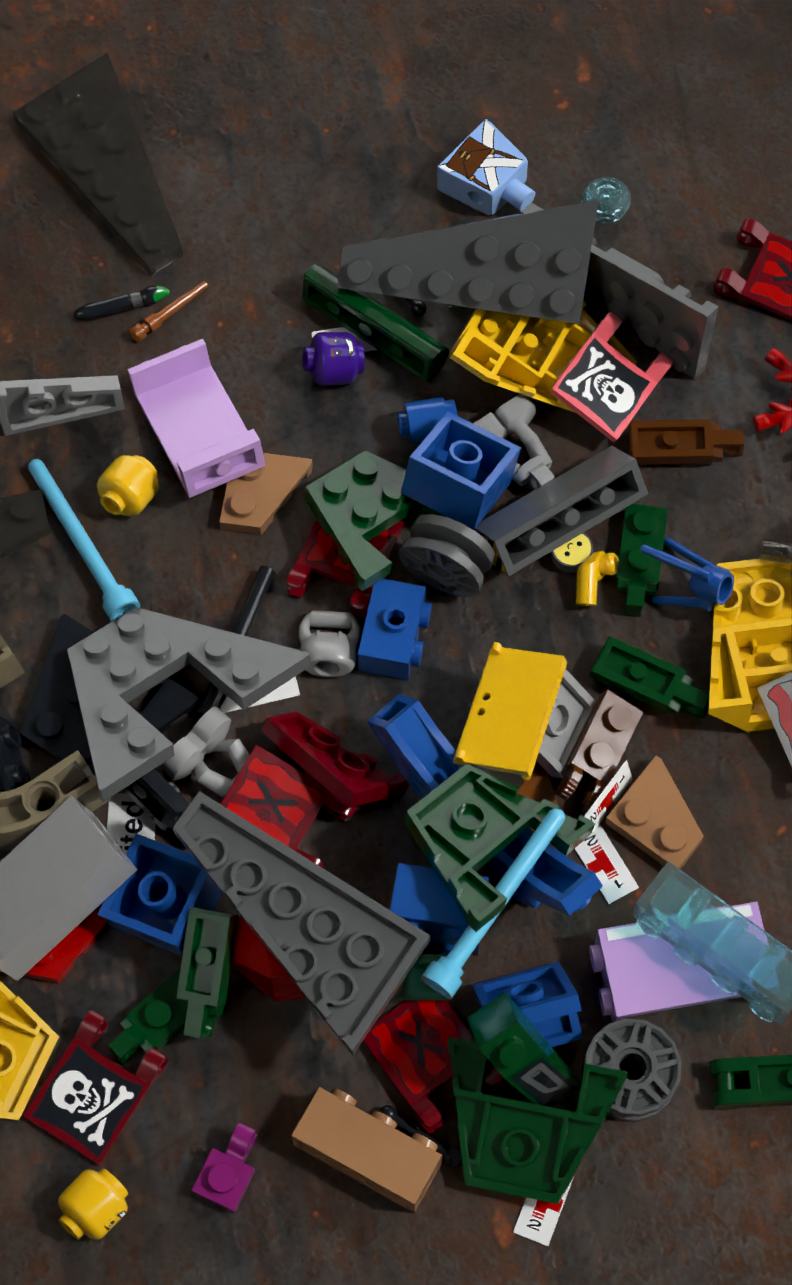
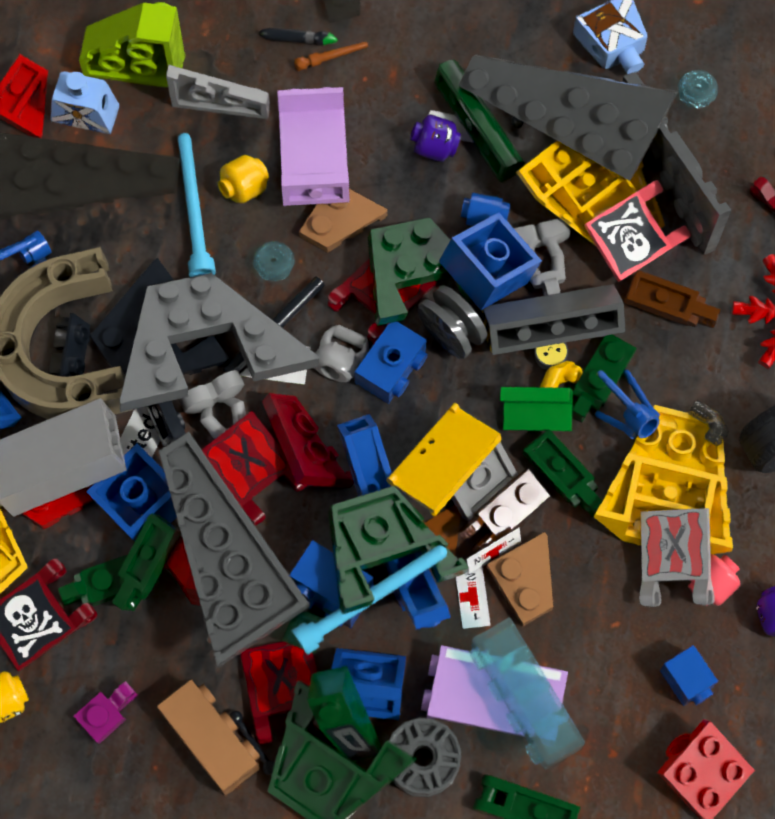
camera: 20 degrees right, 5 degrees up
none -> clear light blue plate [253,241,295,281]
none -> green panel [500,387,573,431]

